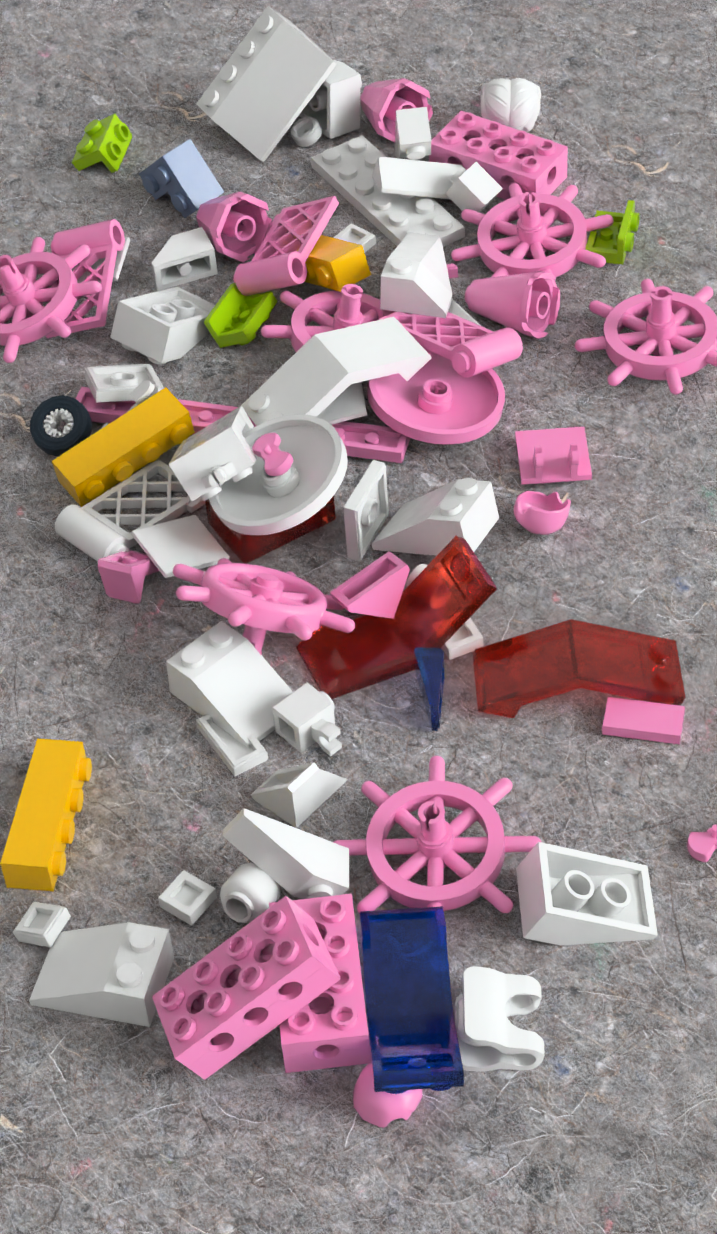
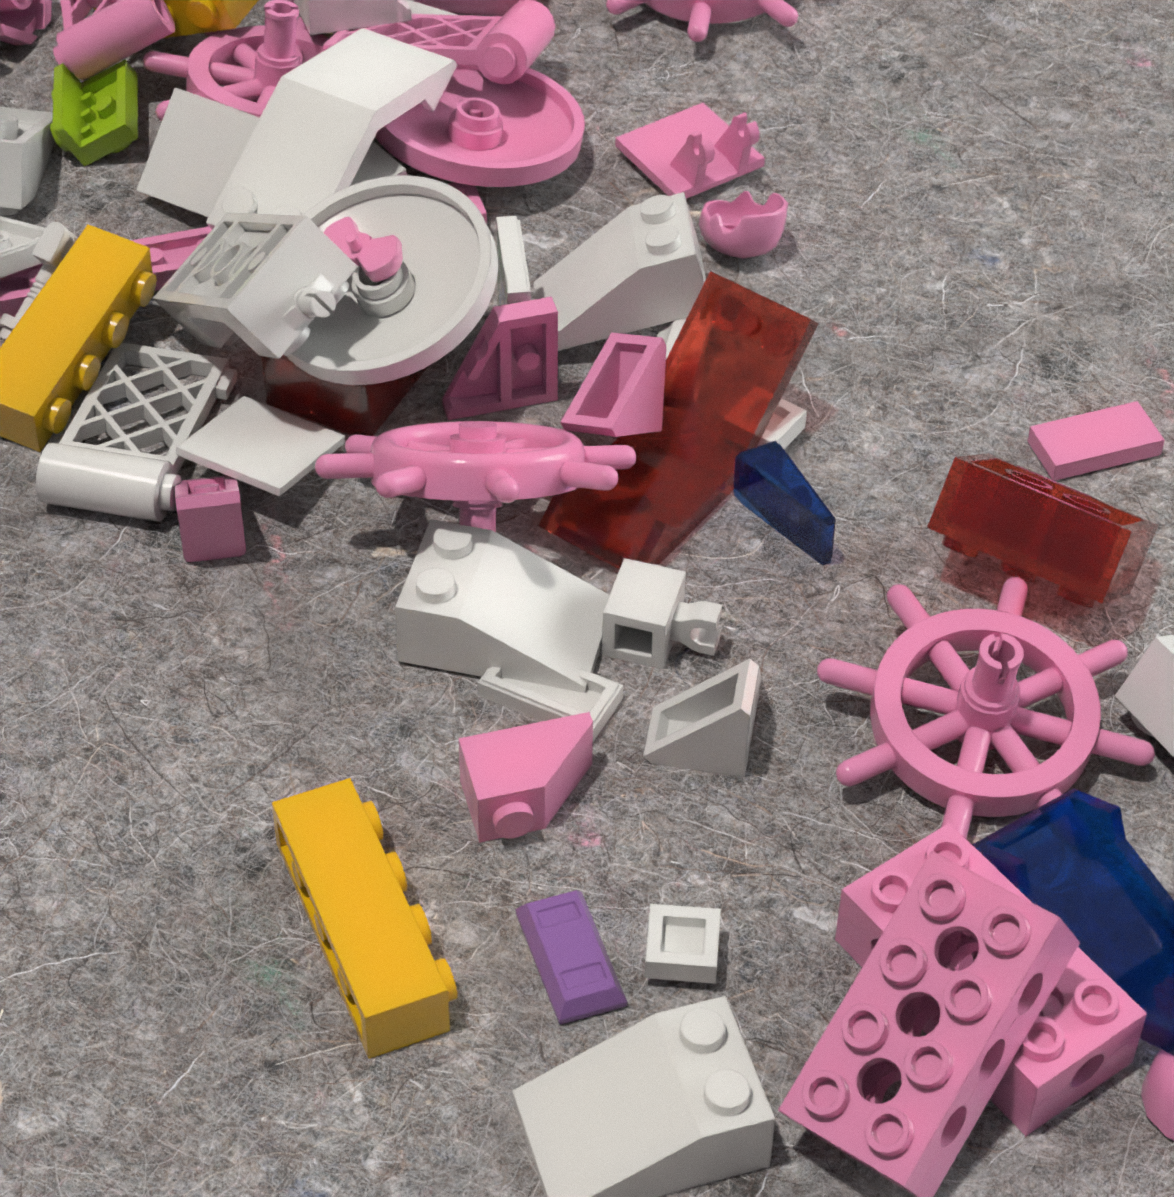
camera: 35 degrees left, 0 degrees up
white tile [13,901,71,948] -> none
white head [220,862,281,924] -> none
white slope [223,808,349,899] -> none
clear red windscreen [473,619,686,718] -> none
none -> white slope [137,88,260,218]
none -> bright pink wing [442,297,558,421]
none -> bright pink slope [458,712,593,843]
none -> medium lavender tile [515,890,627,1025]
none -> clear red brick [927,453,1159,608]

